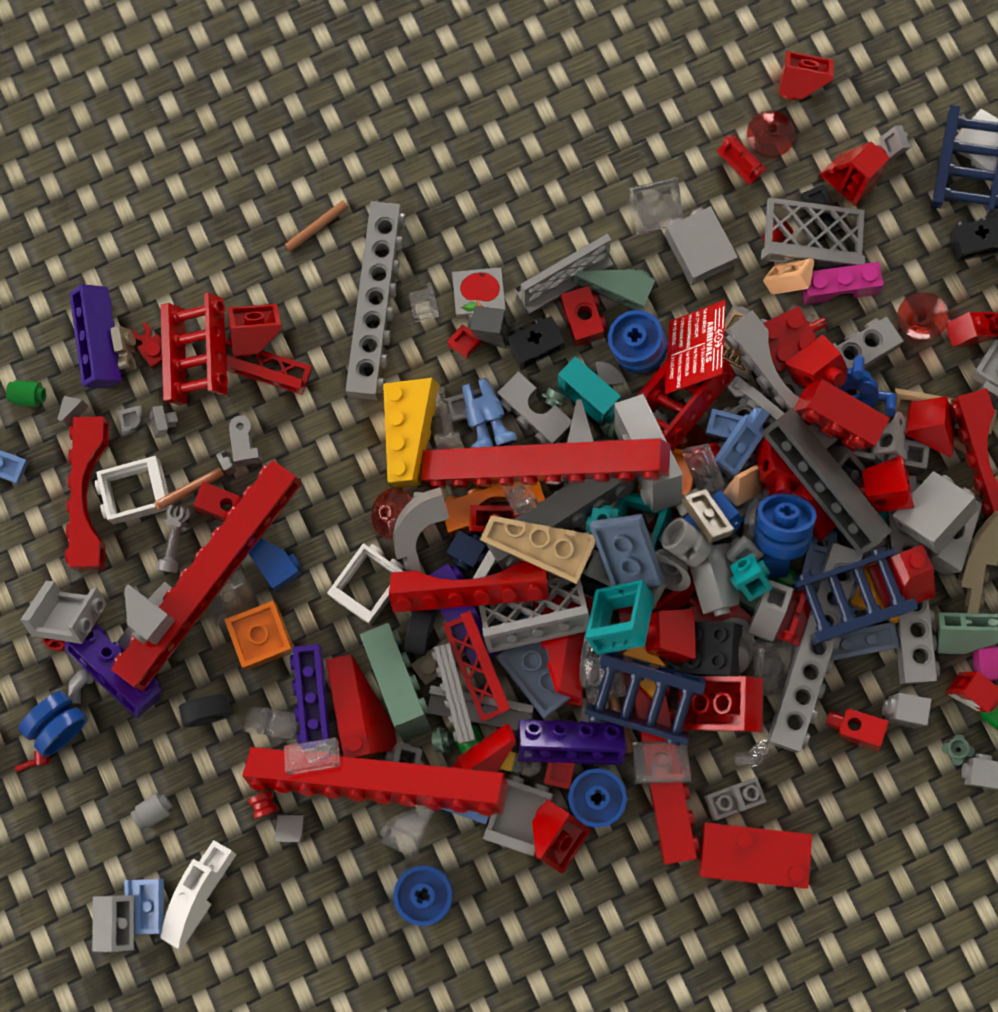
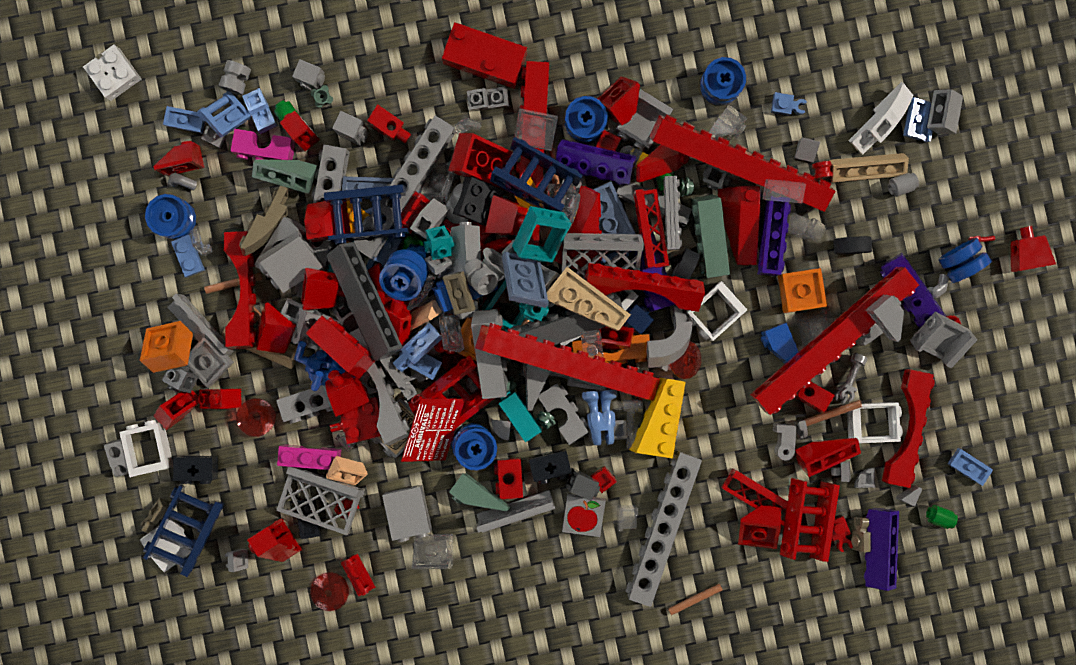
camera: 175 degrees left, 10 degrees up
red slope [778,51,834,100] -> none
none -> medium blue plate [771,92,807,116]
none -> red slope [795,438,861,477]
none -> tan slope [829,153,909,183]

